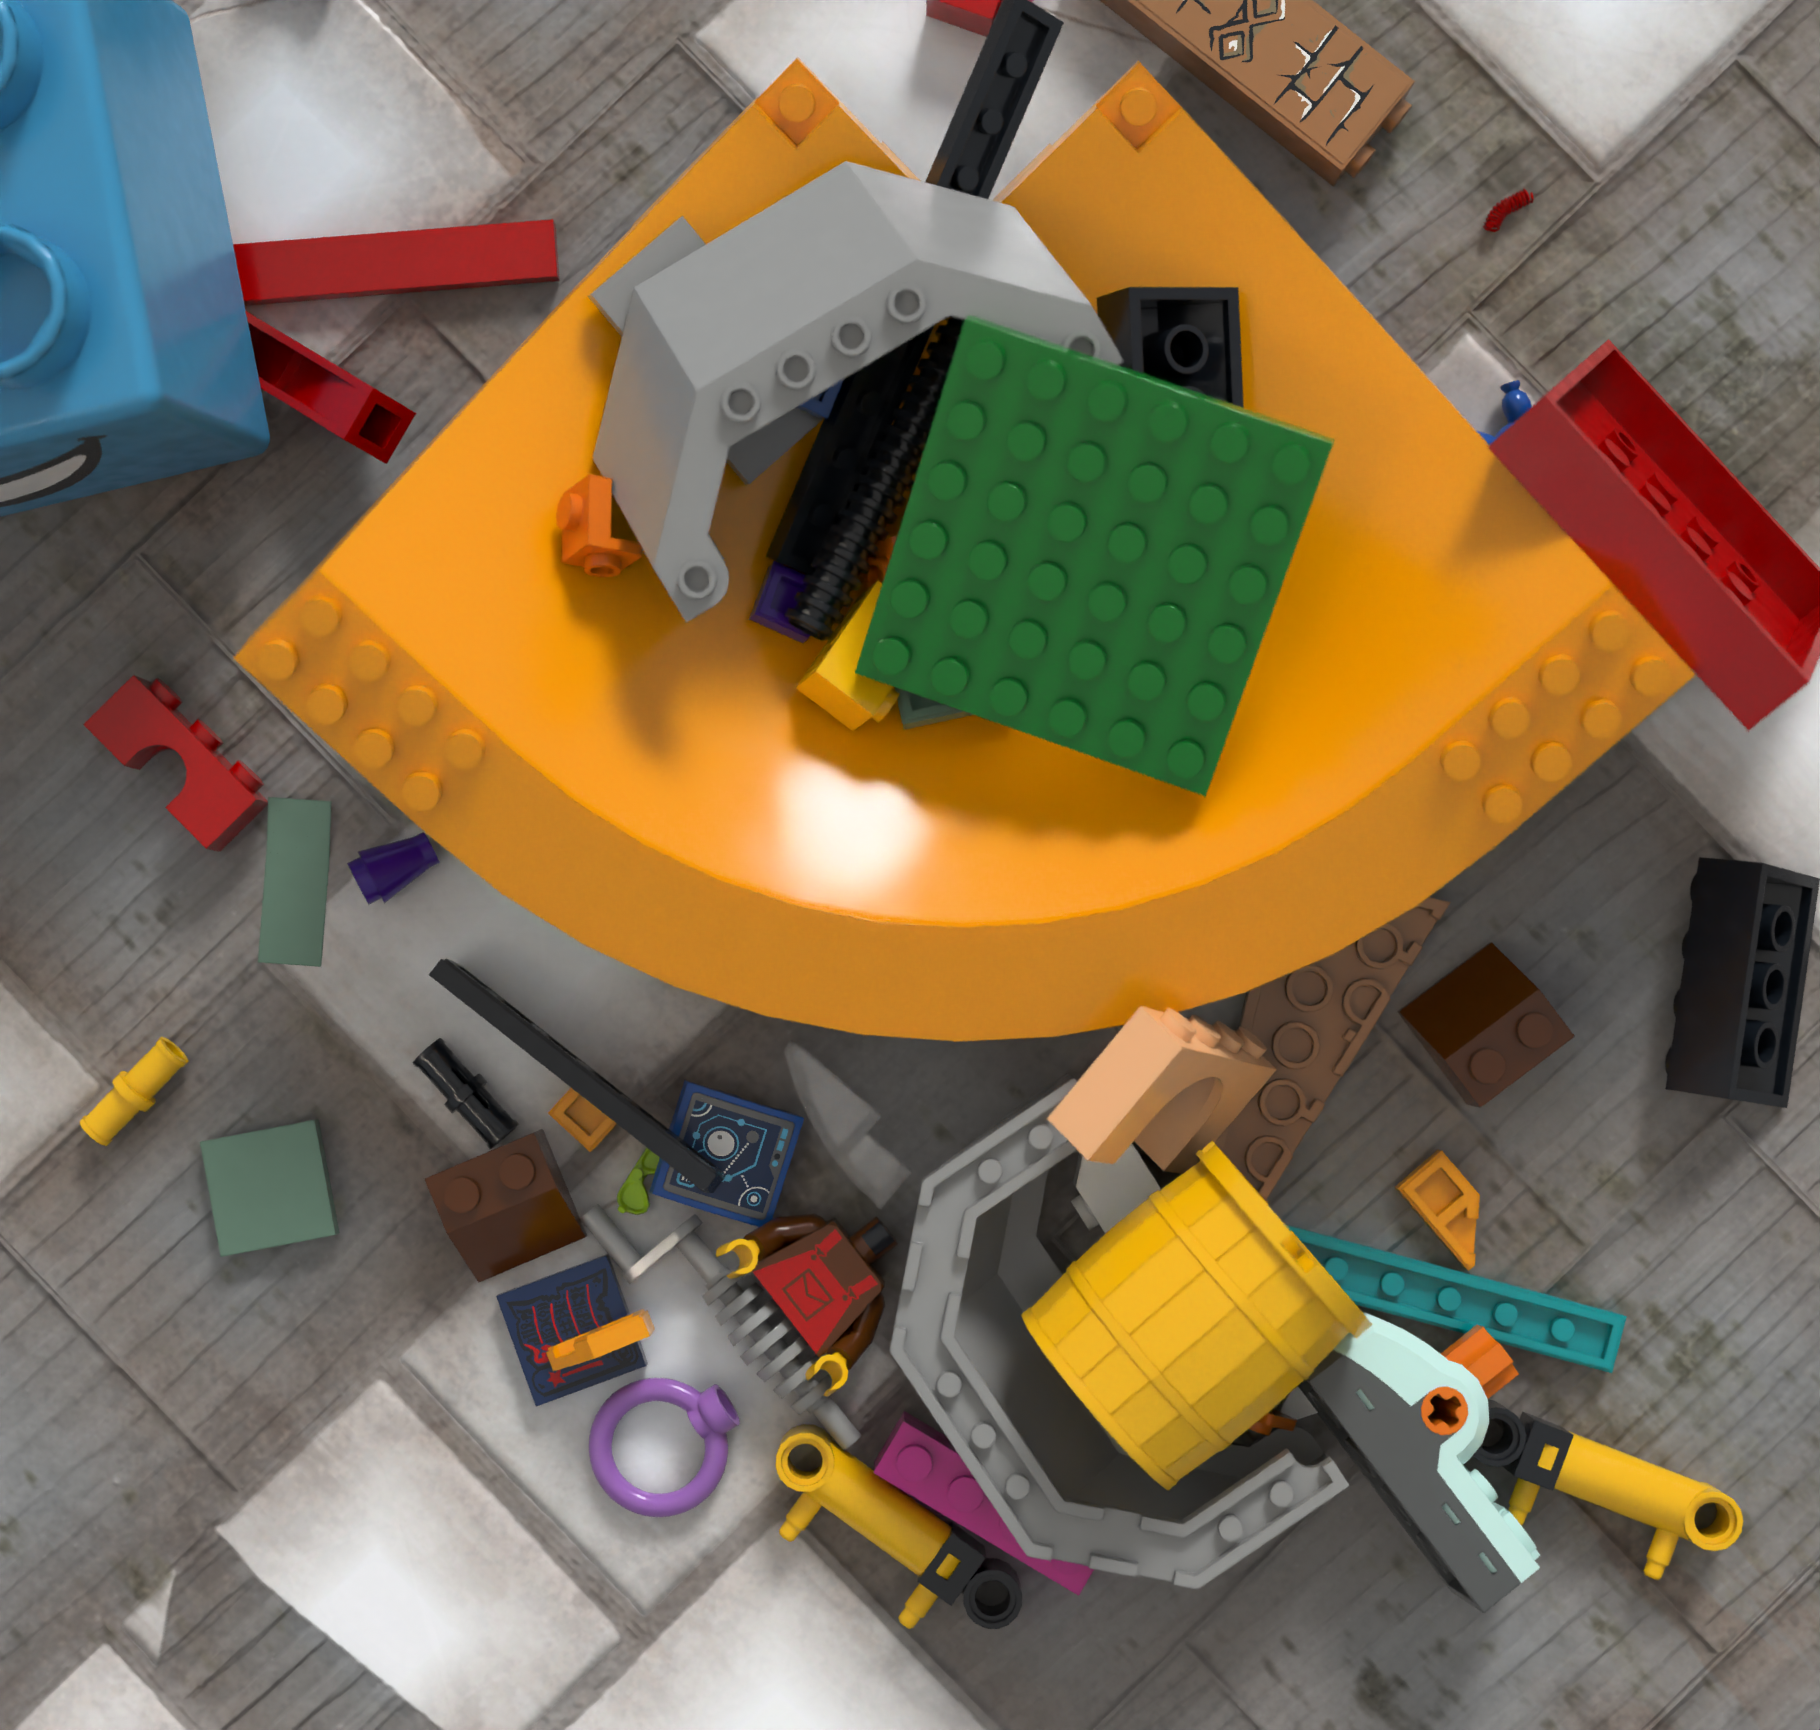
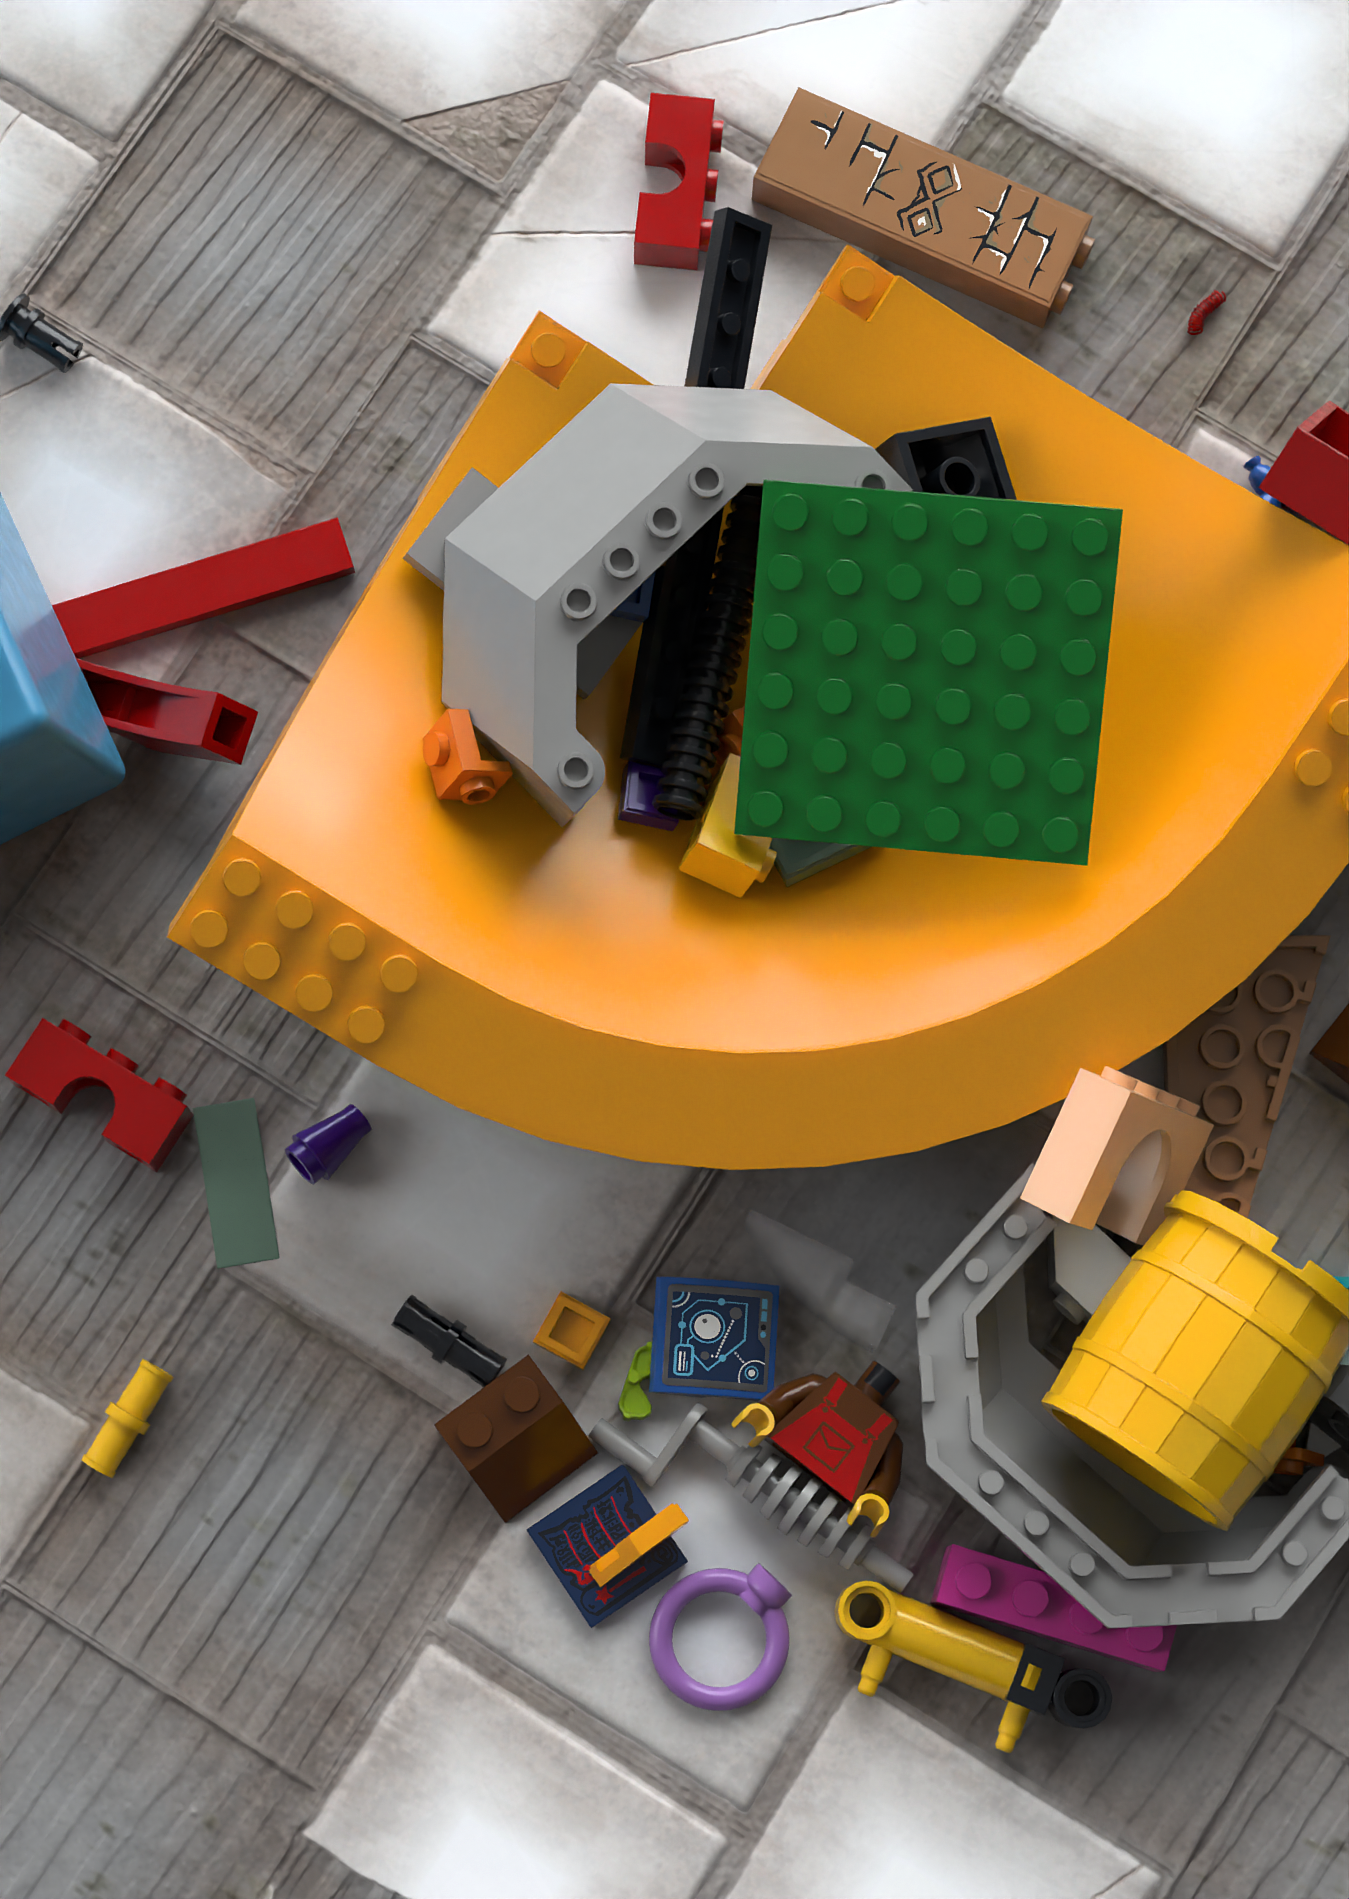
camera: 20 degrees left, 10 degrees down
sand green tile [200,1119,340,1257] -> none
black tile [429,958,725,1193] -> none

